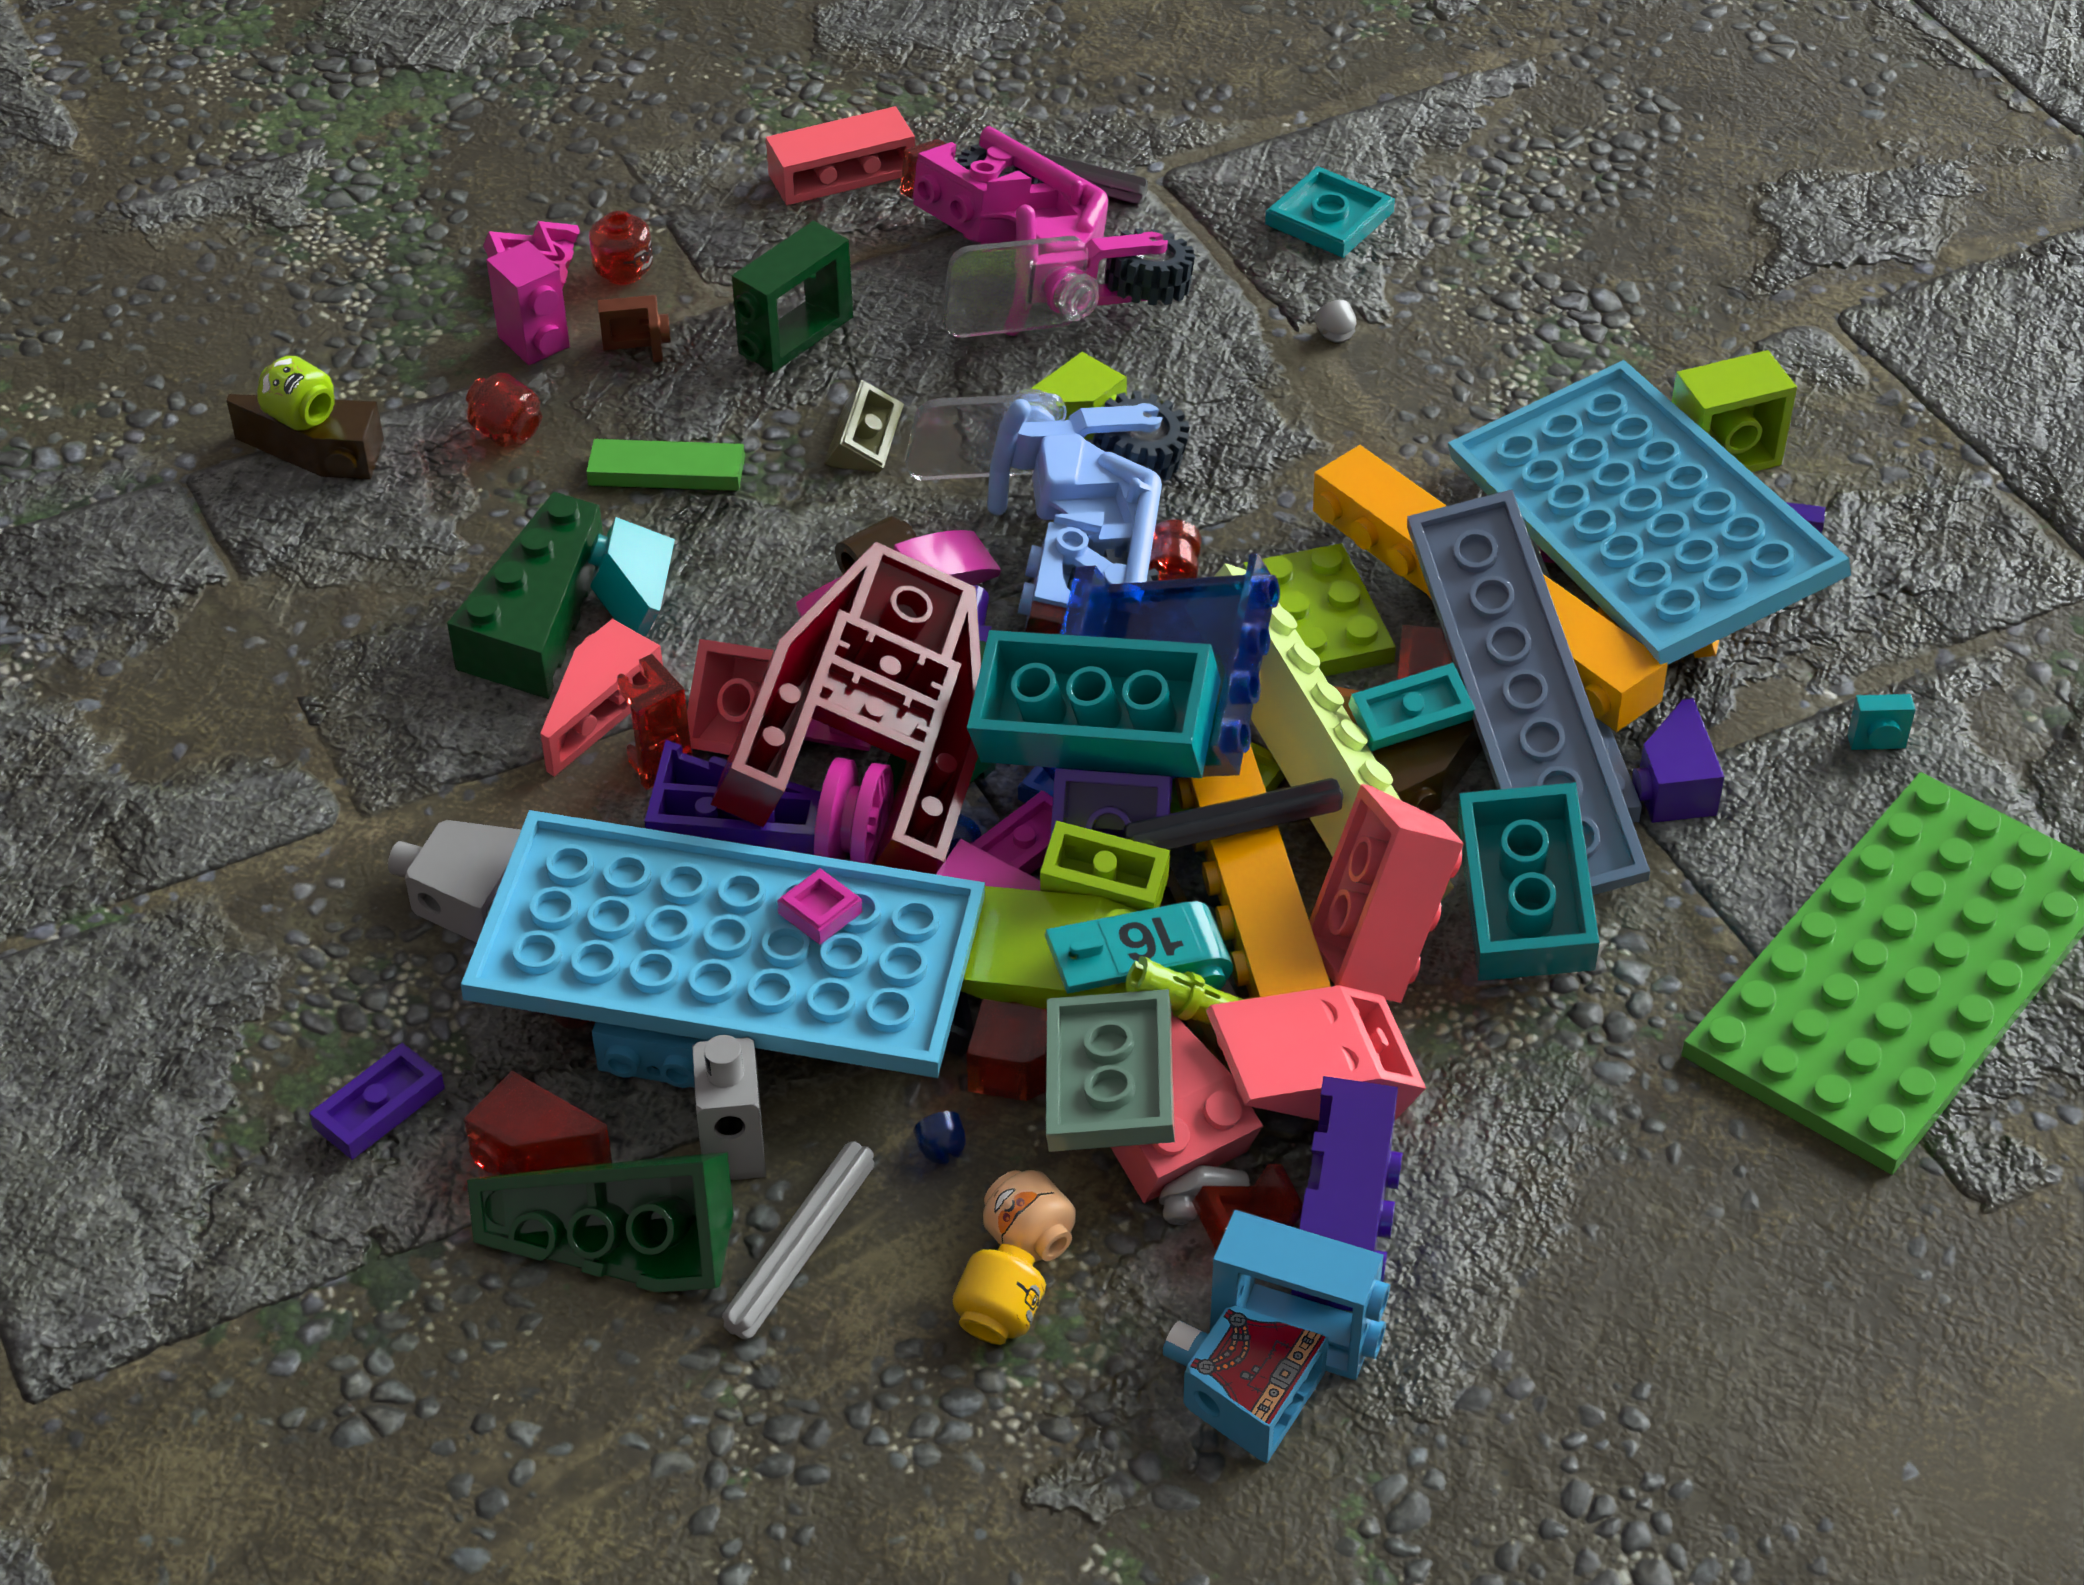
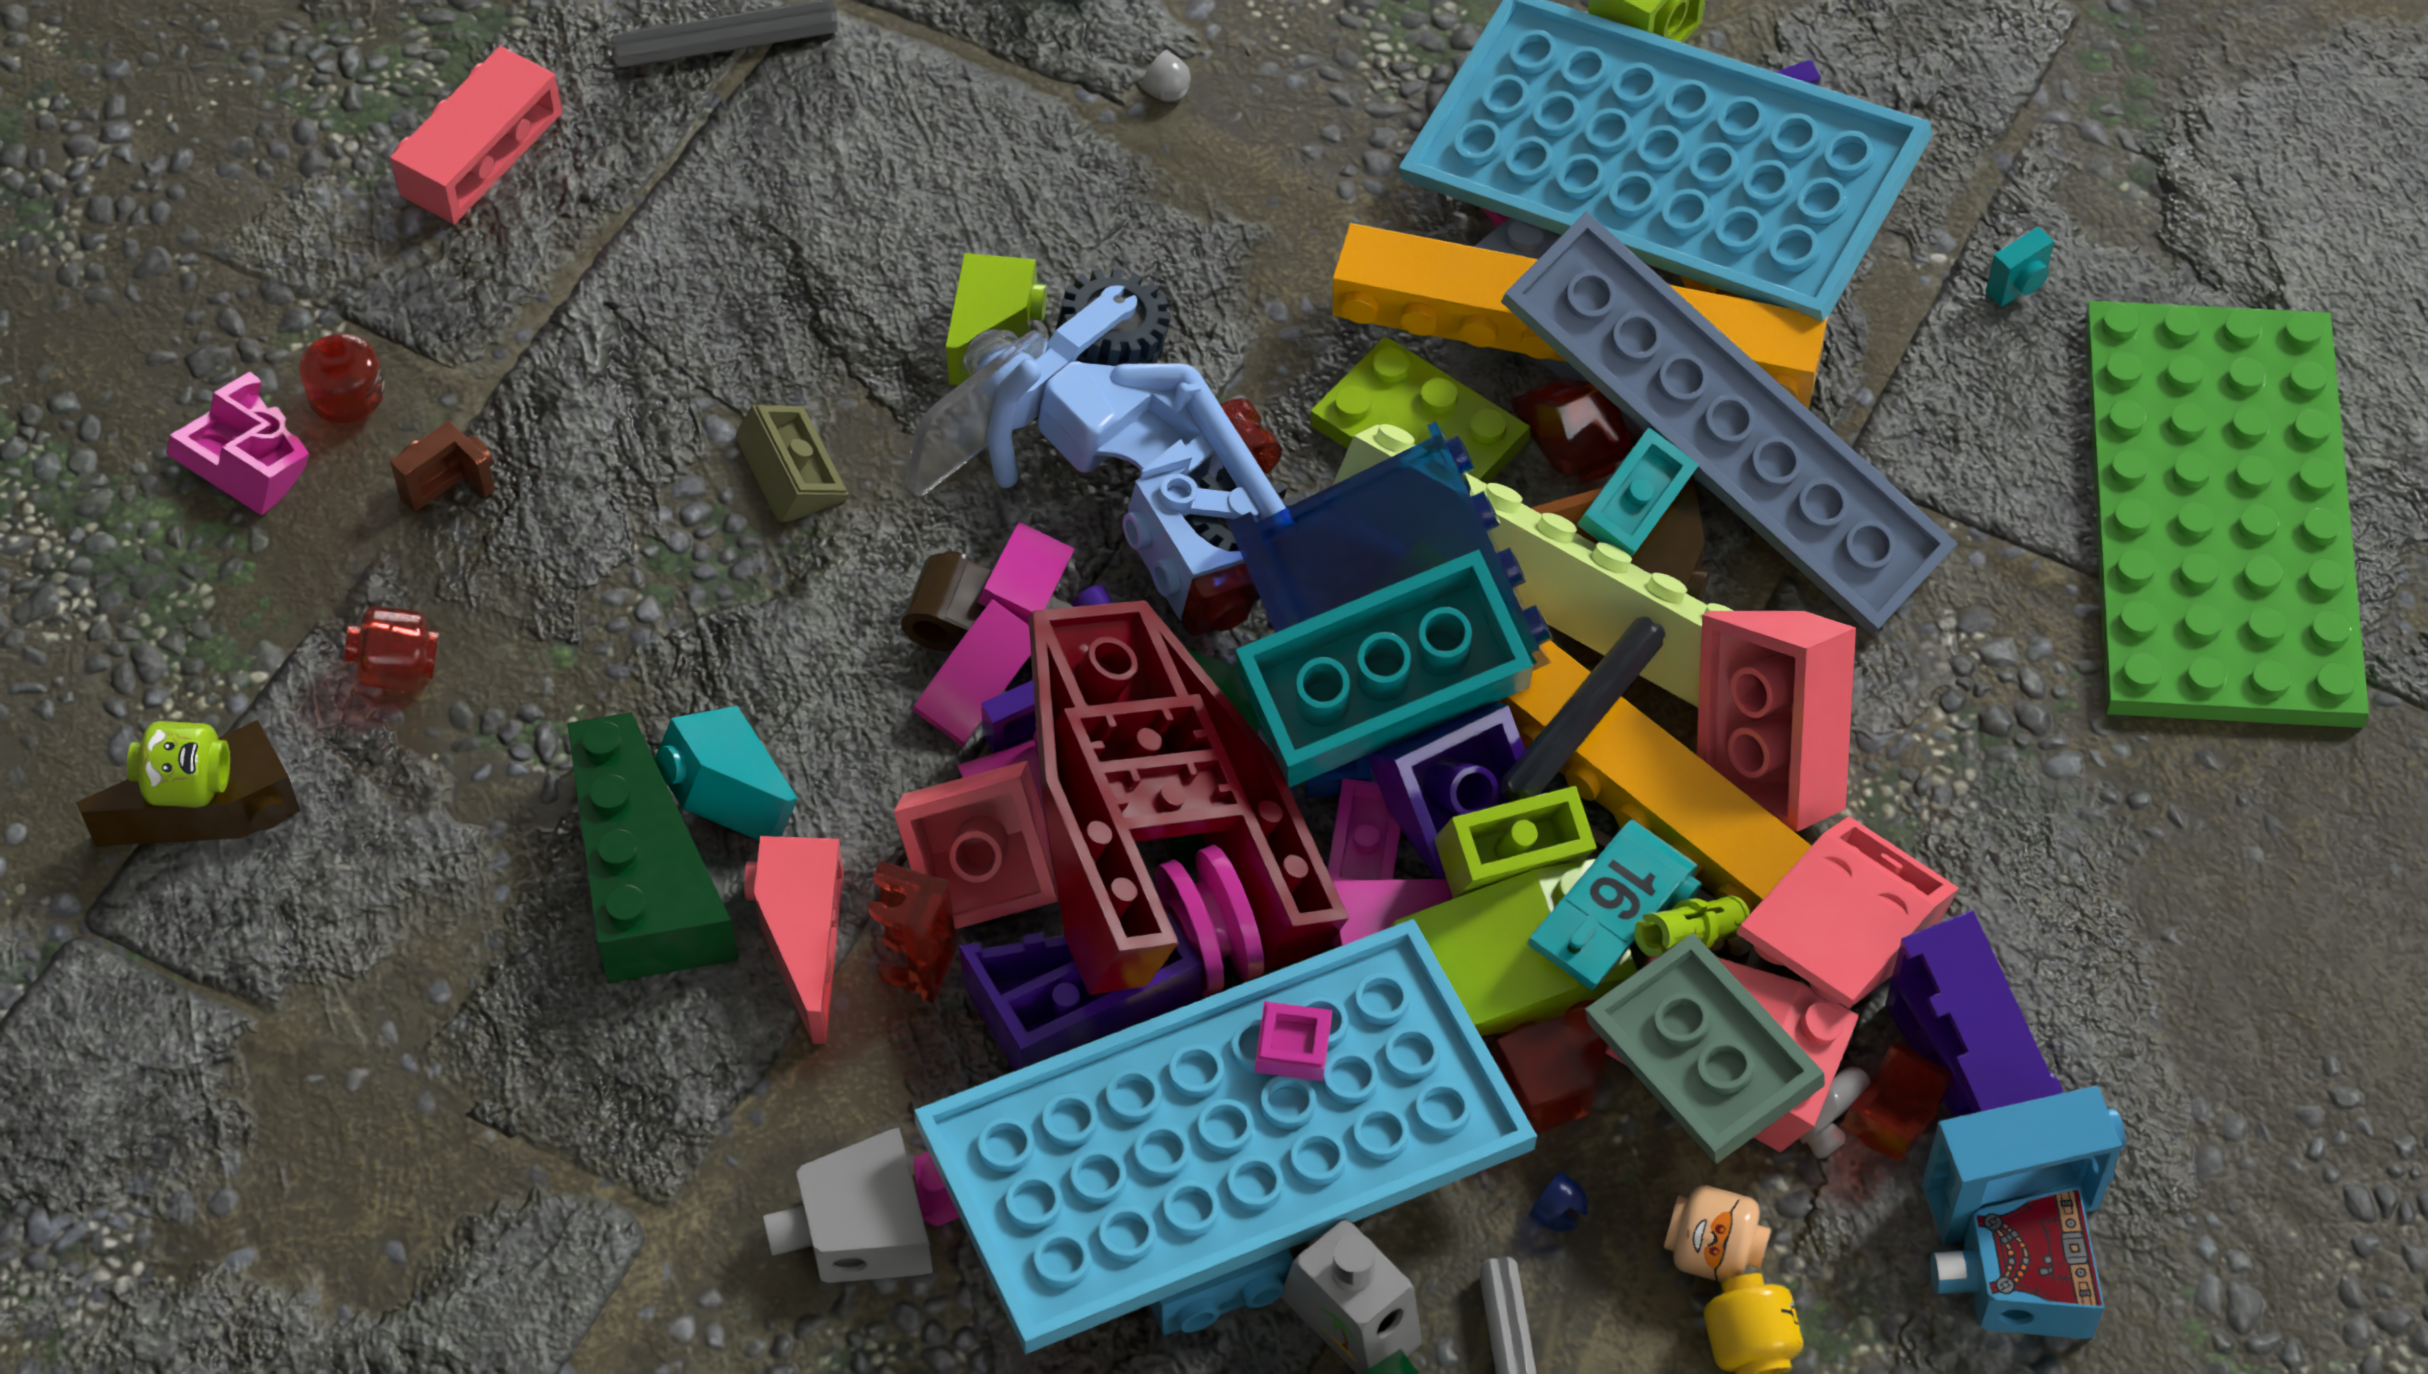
camera: 35 degrees left, 10 degrees up
dark pink brick [486,241,570,365] -> none
bright green tile [586,439,745,491] -> none
dark green window [731,220,853,373] -> none
piece [900,126,1195,338] -> none
teal brick [1458,782,1600,981] -> none
dark purple slope [1632,698,1725,823] -> none

